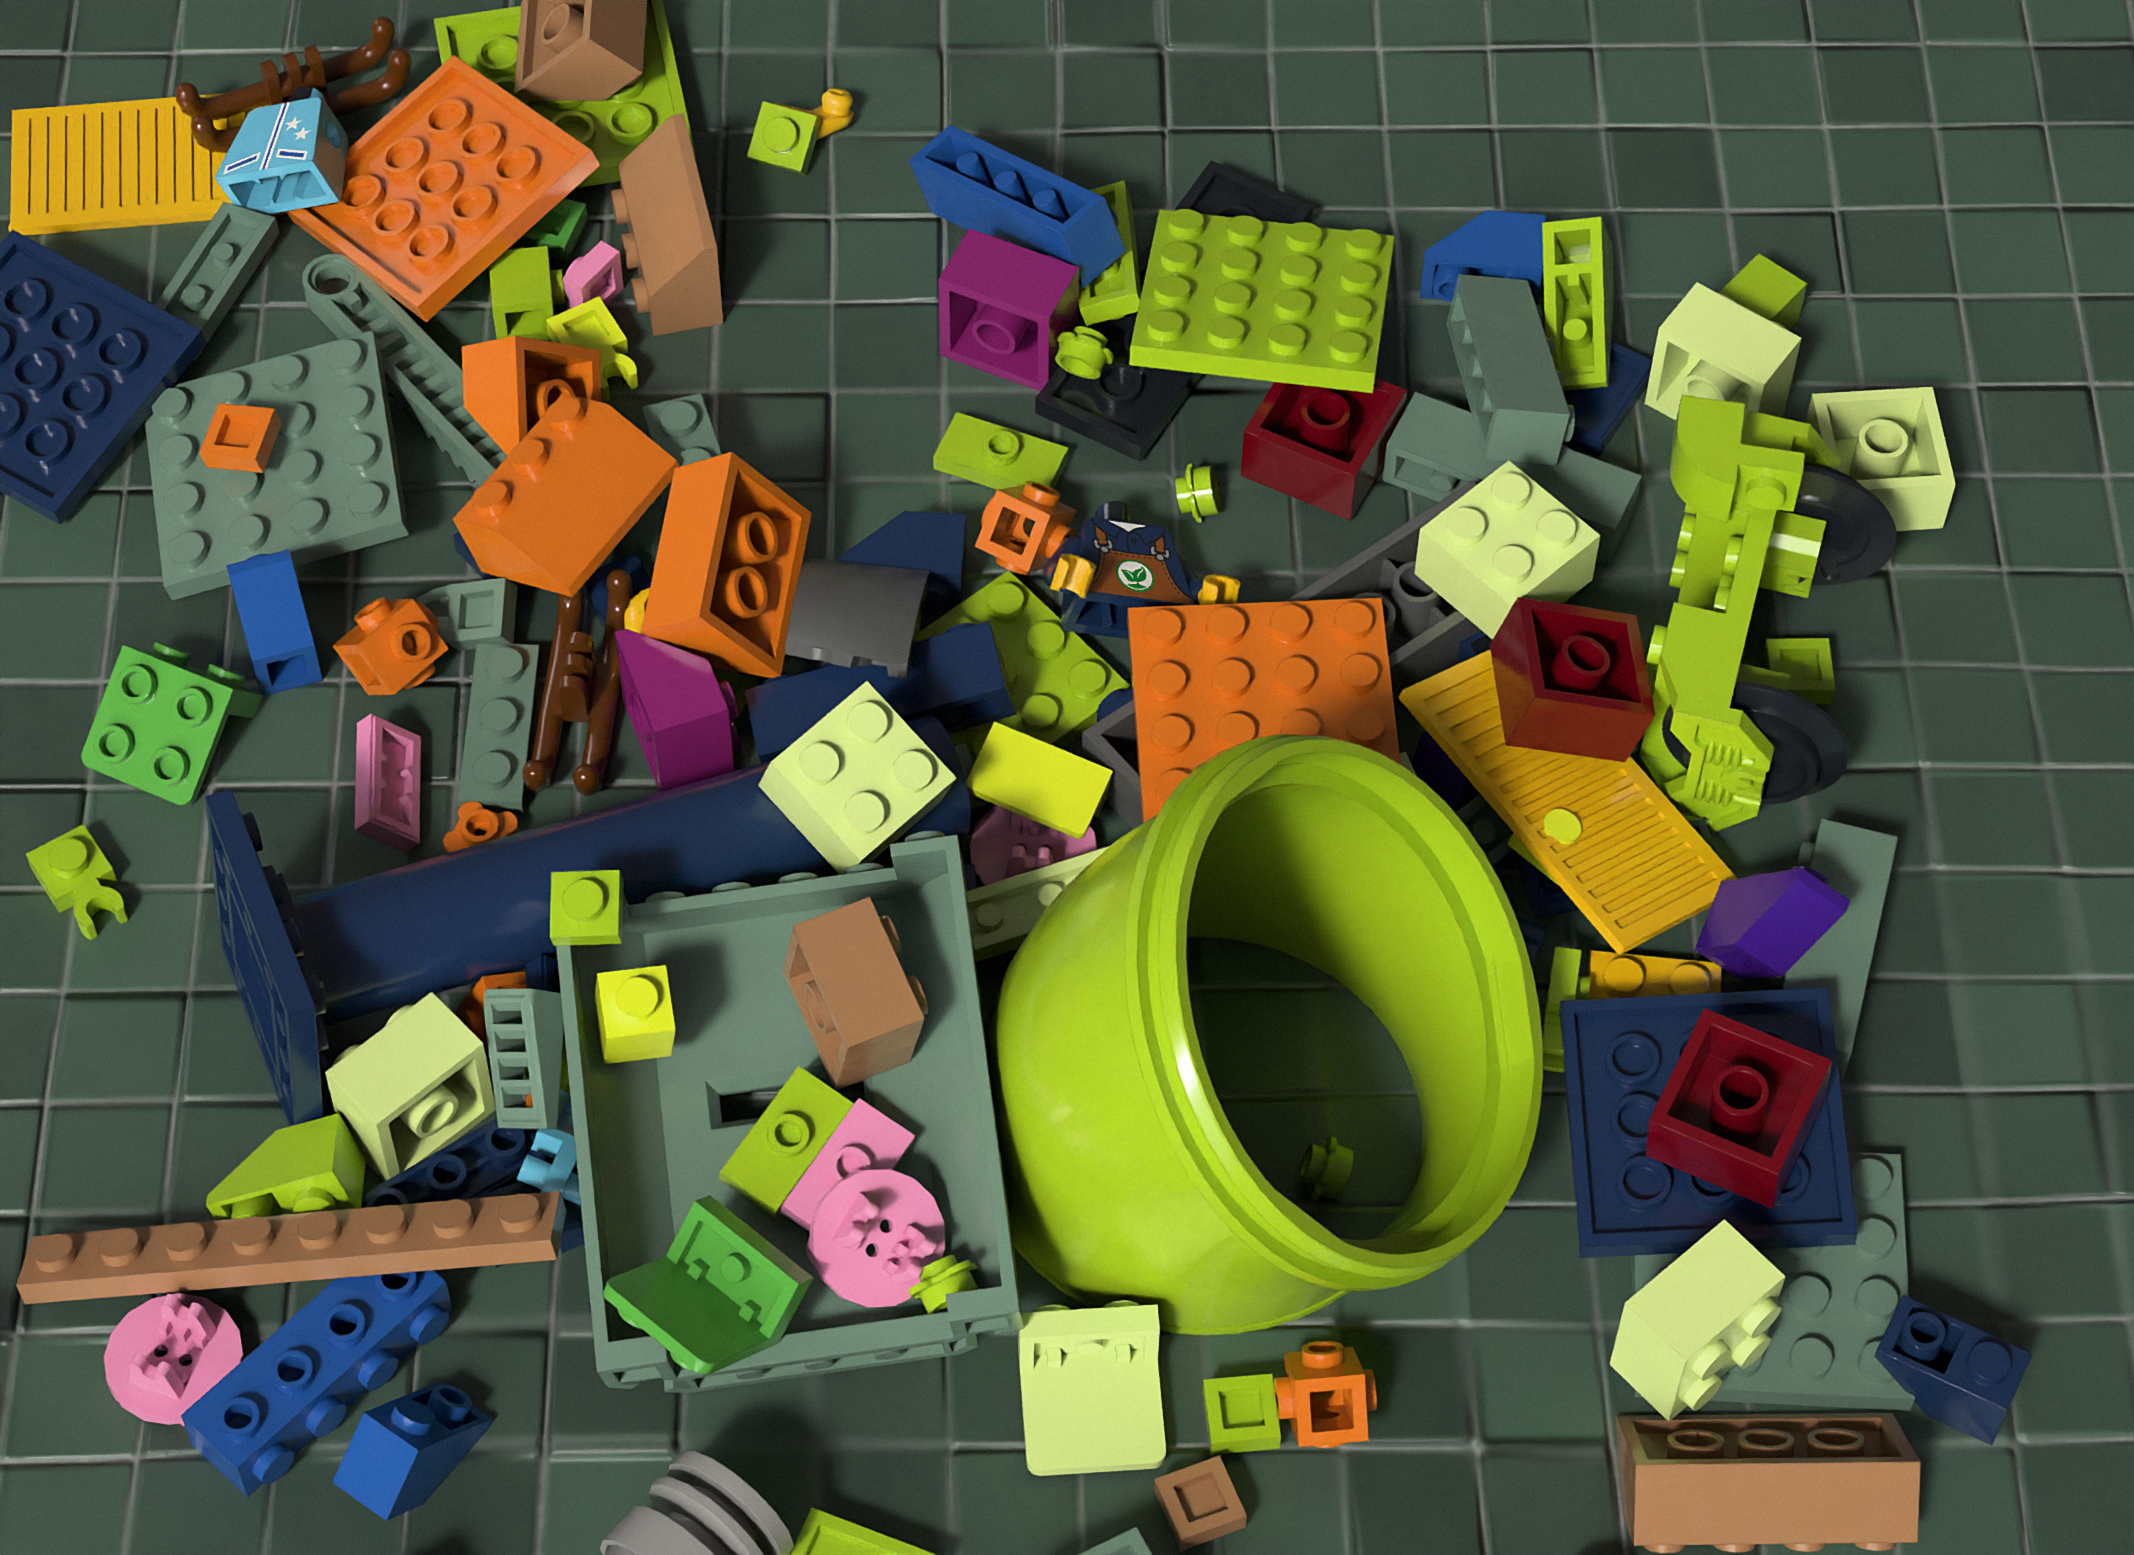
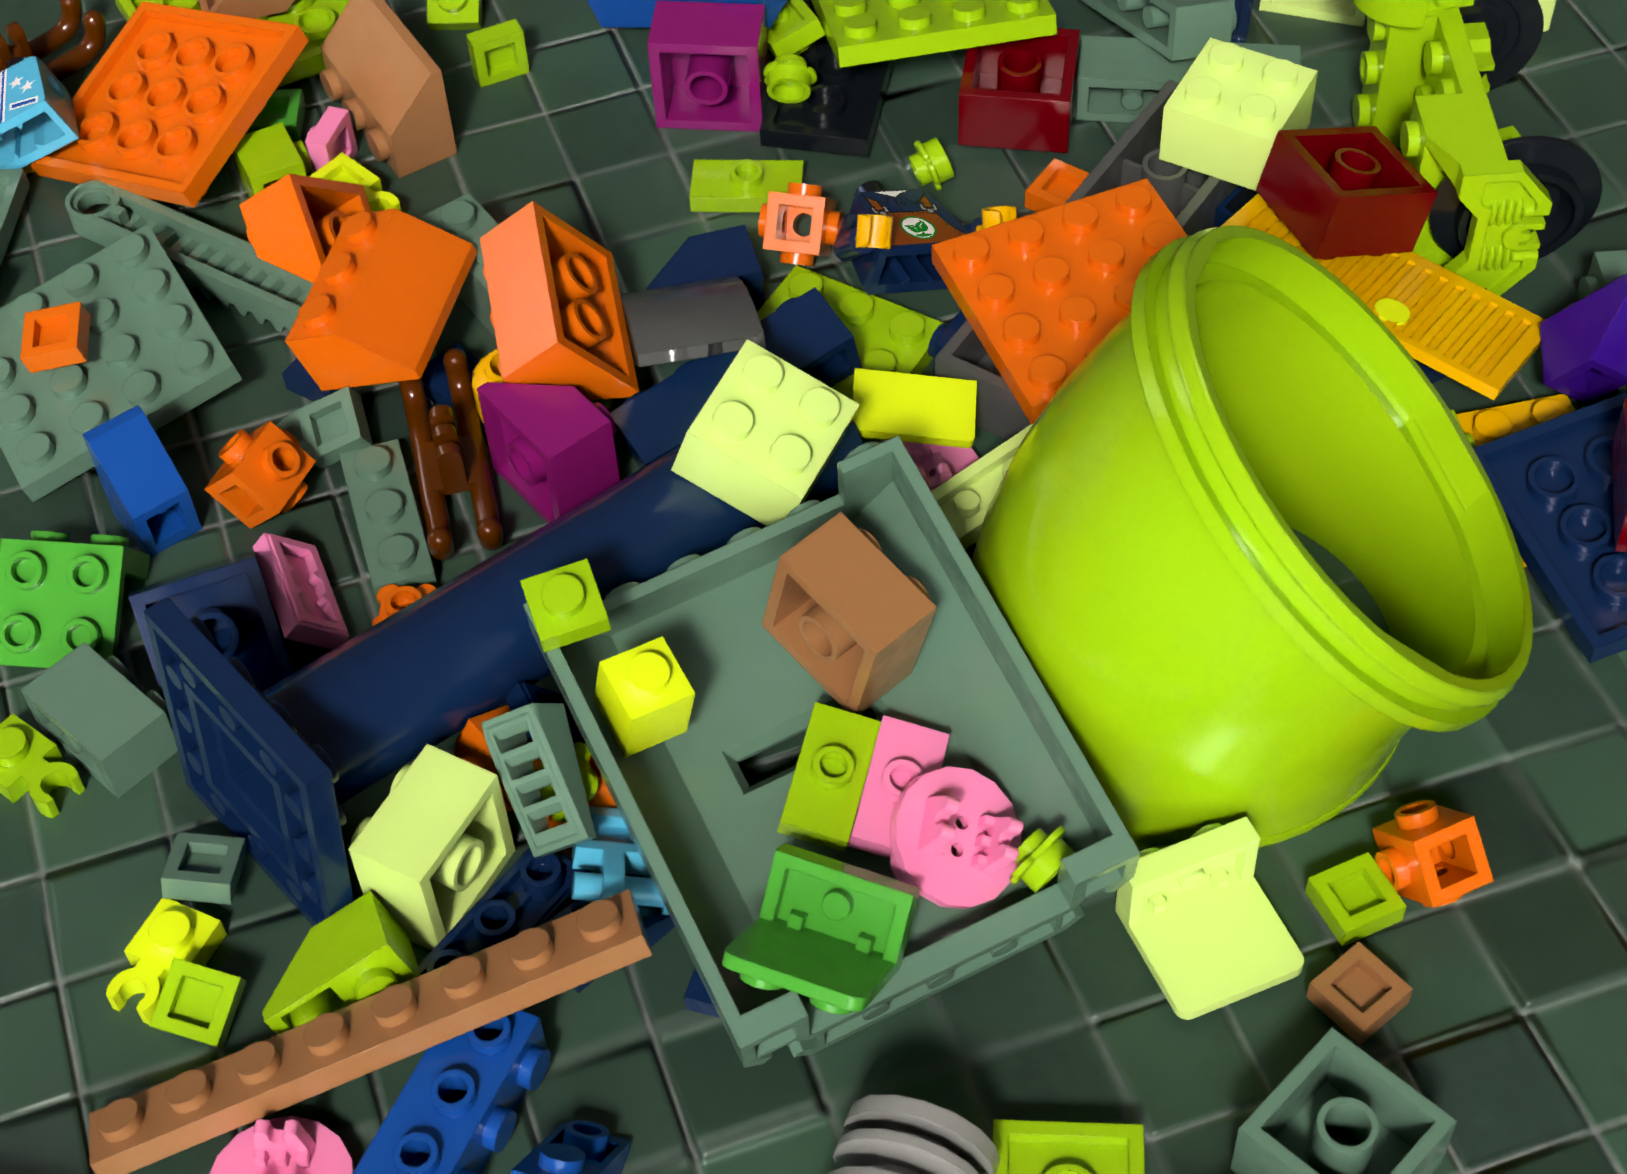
camera: 15 degrees left, 5 degrees down
none -> sand green brick [21,642,178,798]
none -> neon yellow plate [106,898,227,1025]
none -> dark blue slope [128,552,294,701]
none -> lime plate [149,957,247,1049]
none -> sand green plate [161,832,246,905]
none -> lime plate [466,19,530,88]
none -> orange plate [1025,158,1090,212]

